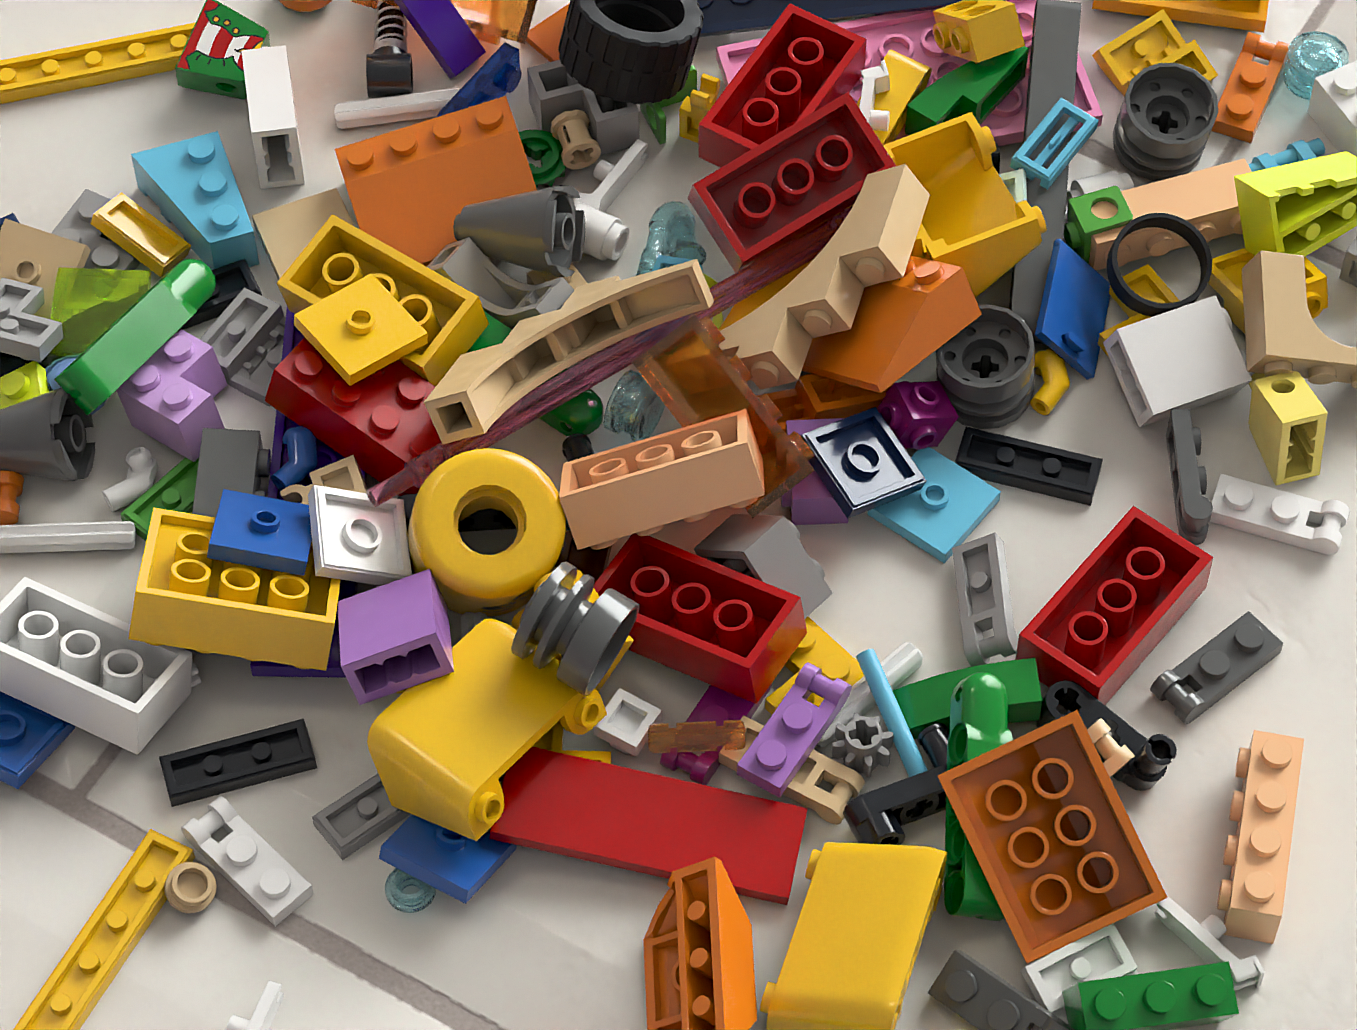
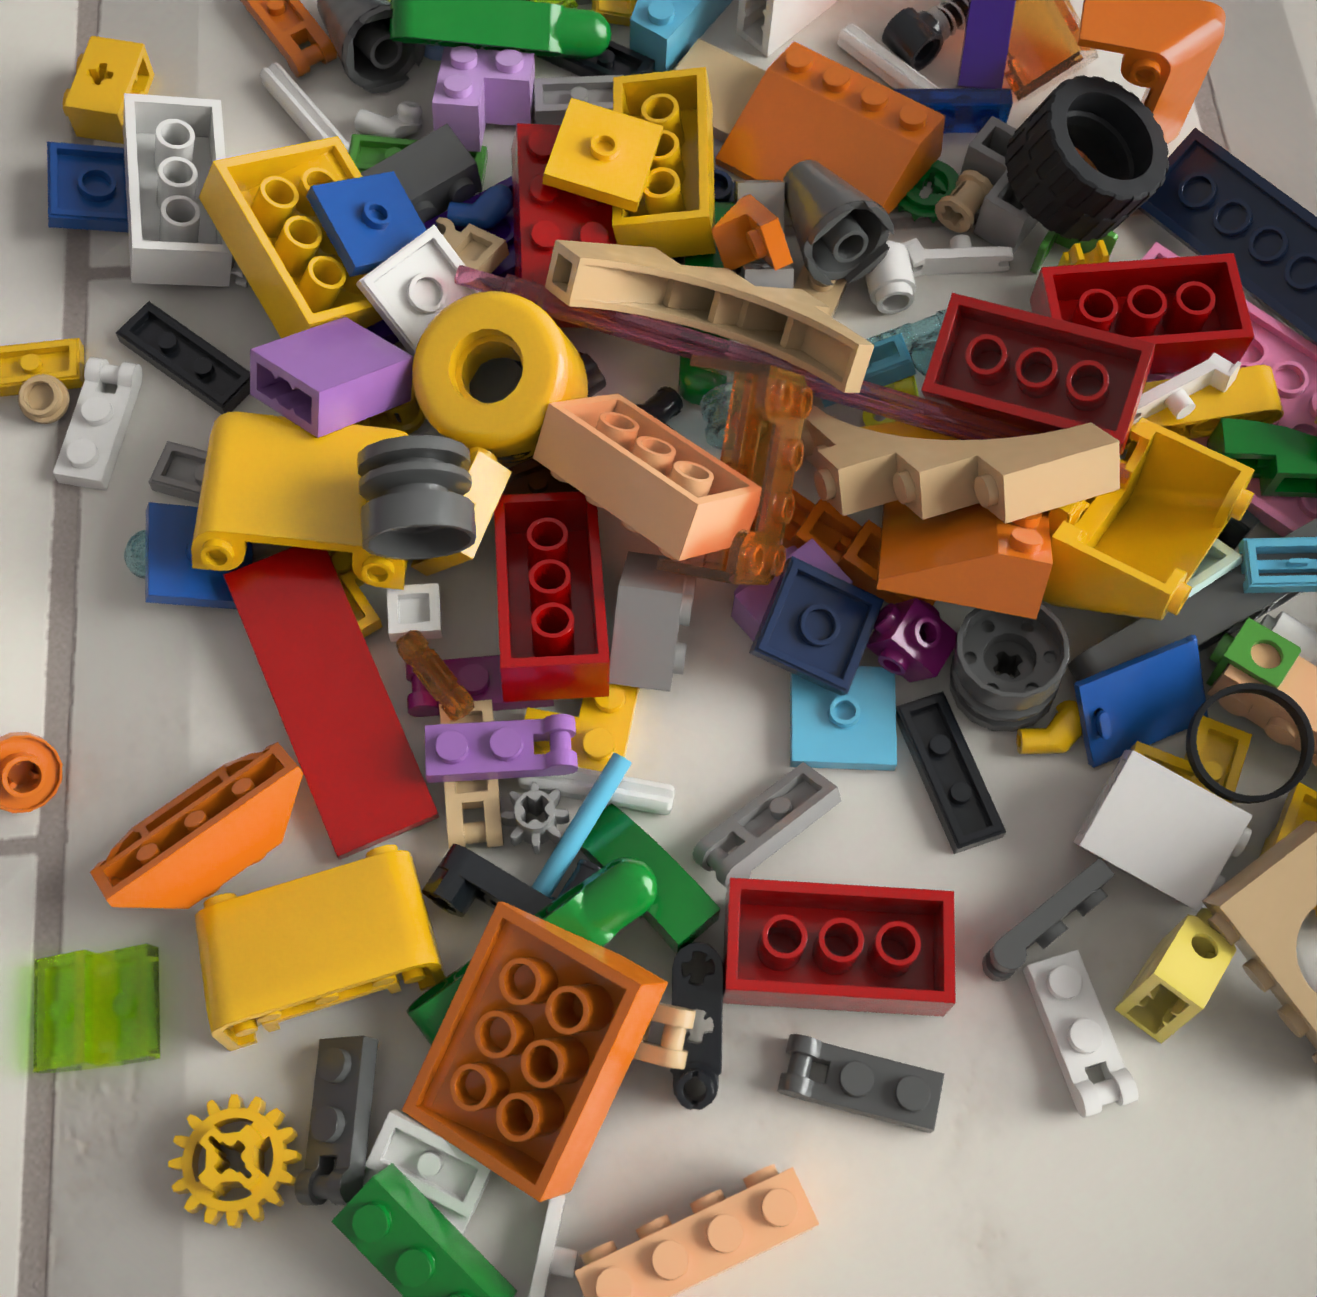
camera: 50 degrees right, 10 degrees up
none -> orange slope [712,194,793,271]

